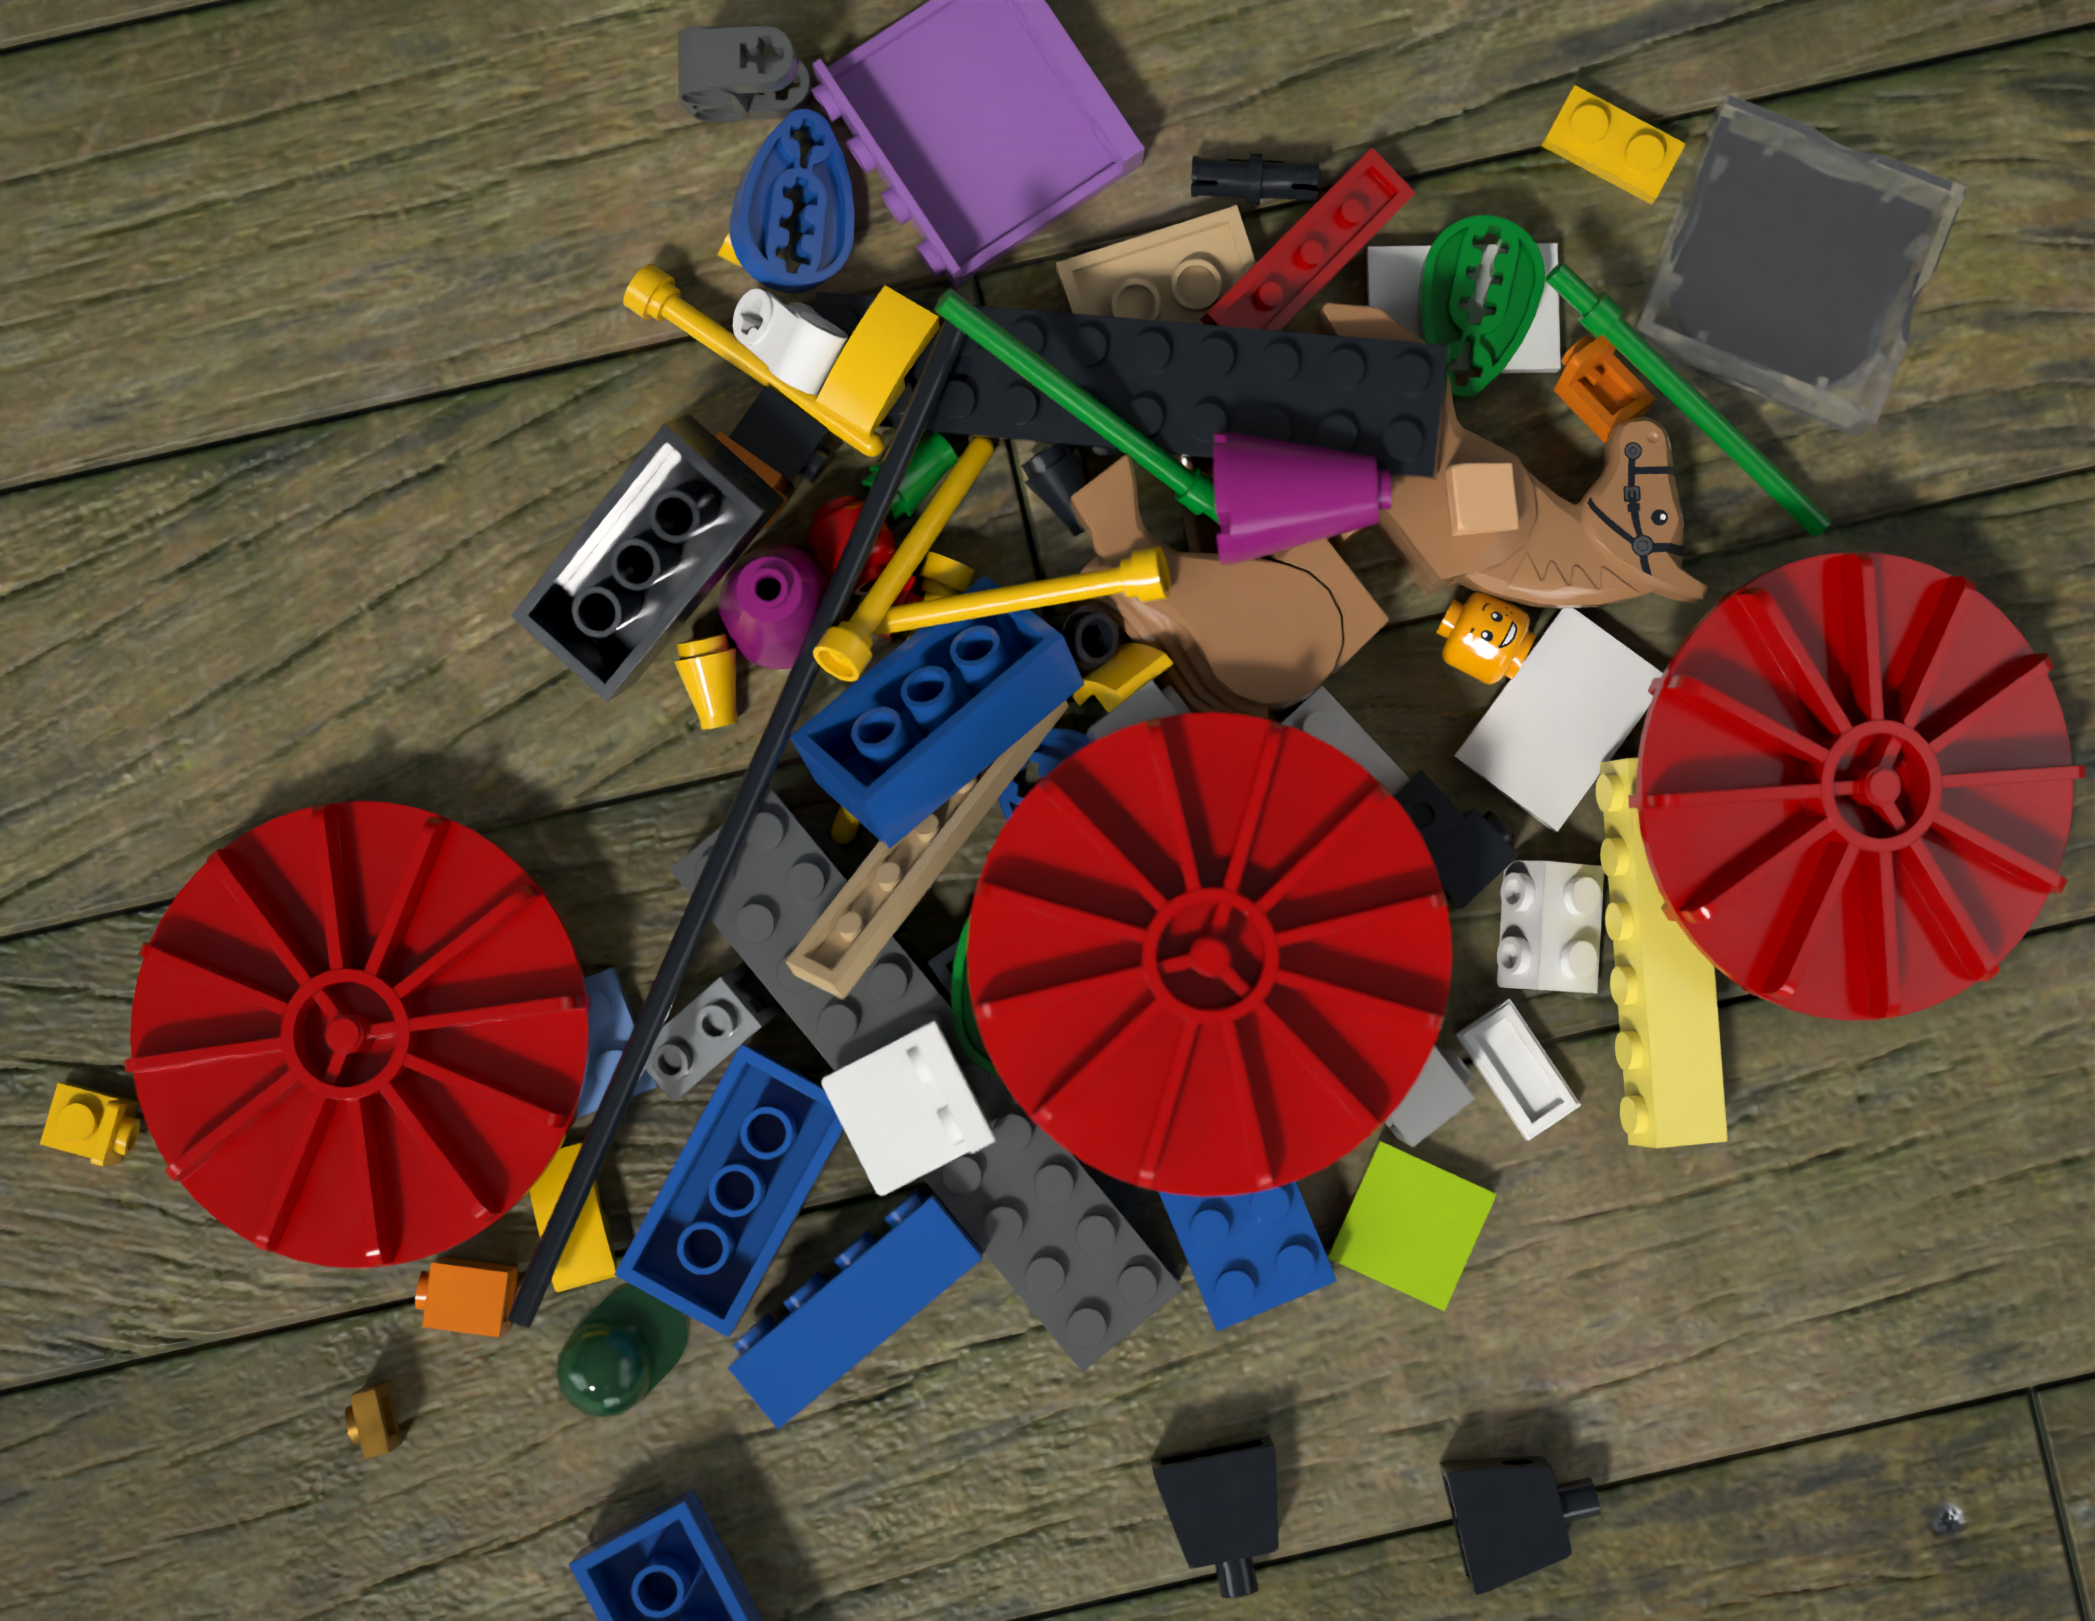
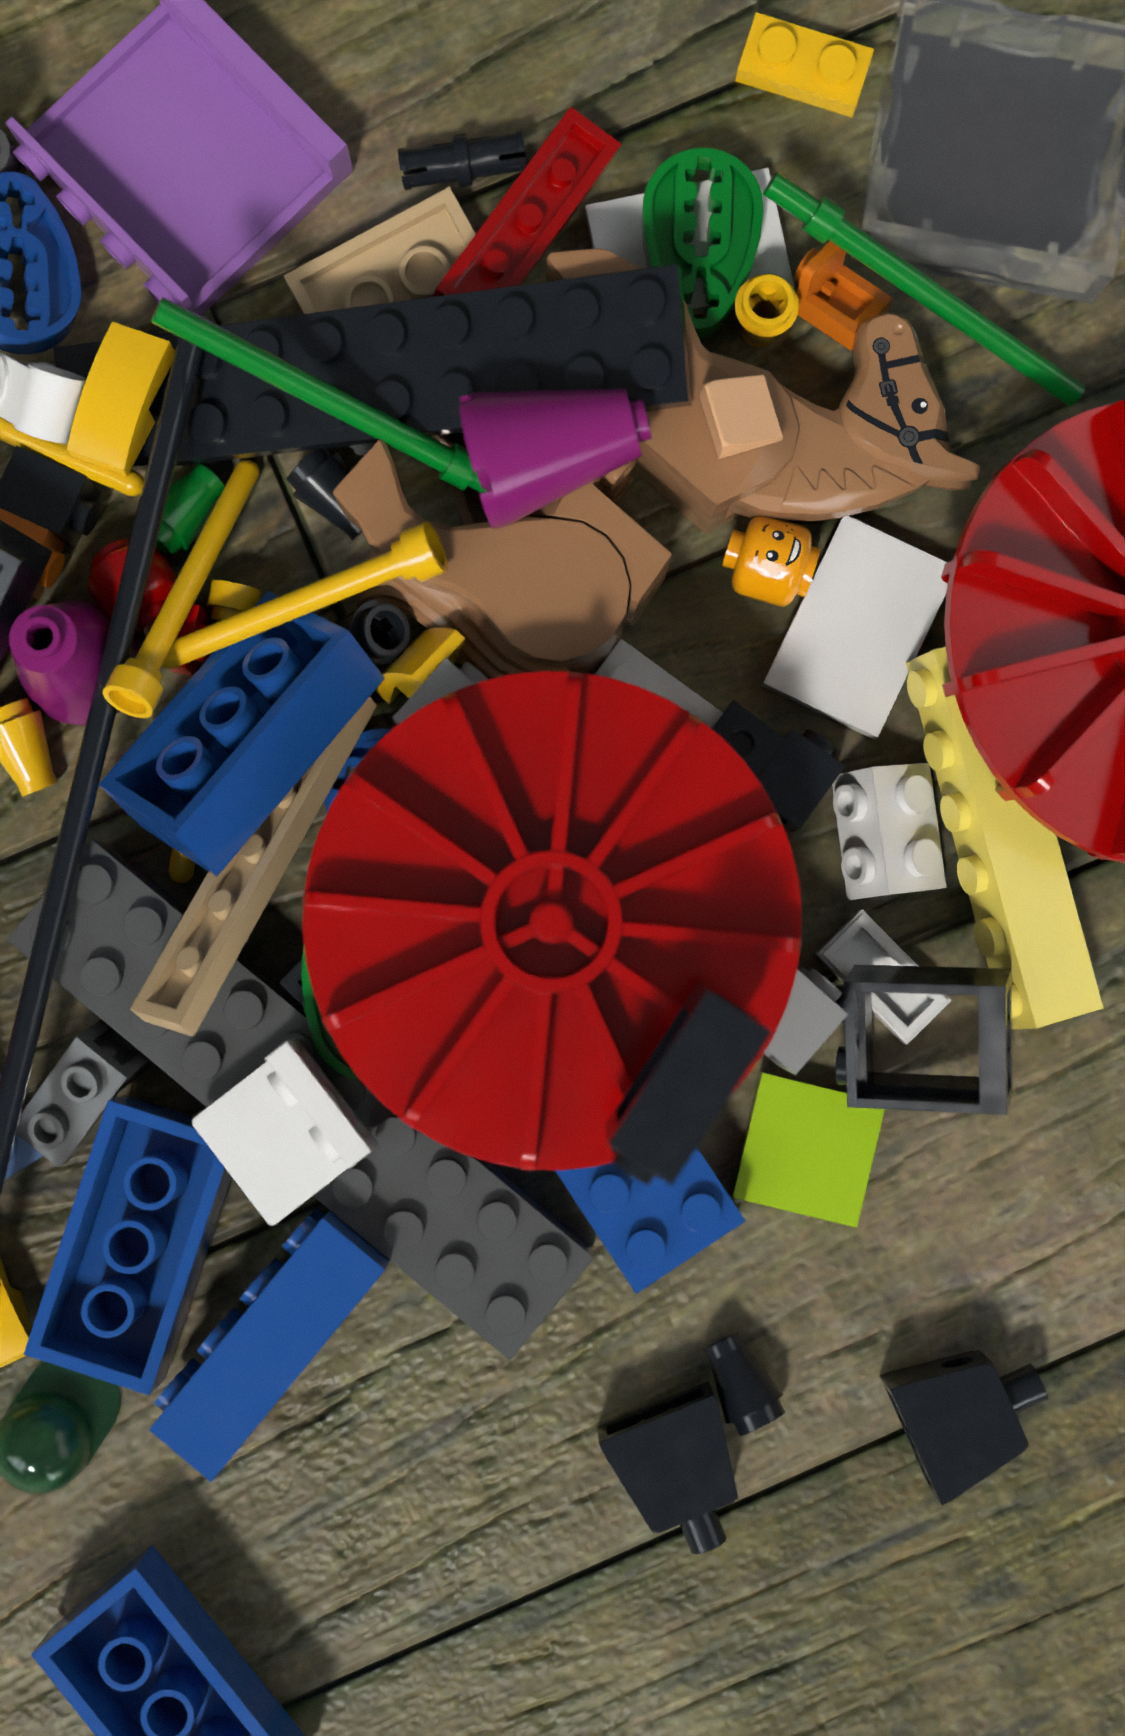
camera: 15 degrees left, 0 degrees up
none -> black window [605,981,772,1186]
none -> black cone [704,1332,785,1436]
none -> yellow cone [735,274,799,348]
none -> black window [835,965,1013,1115]

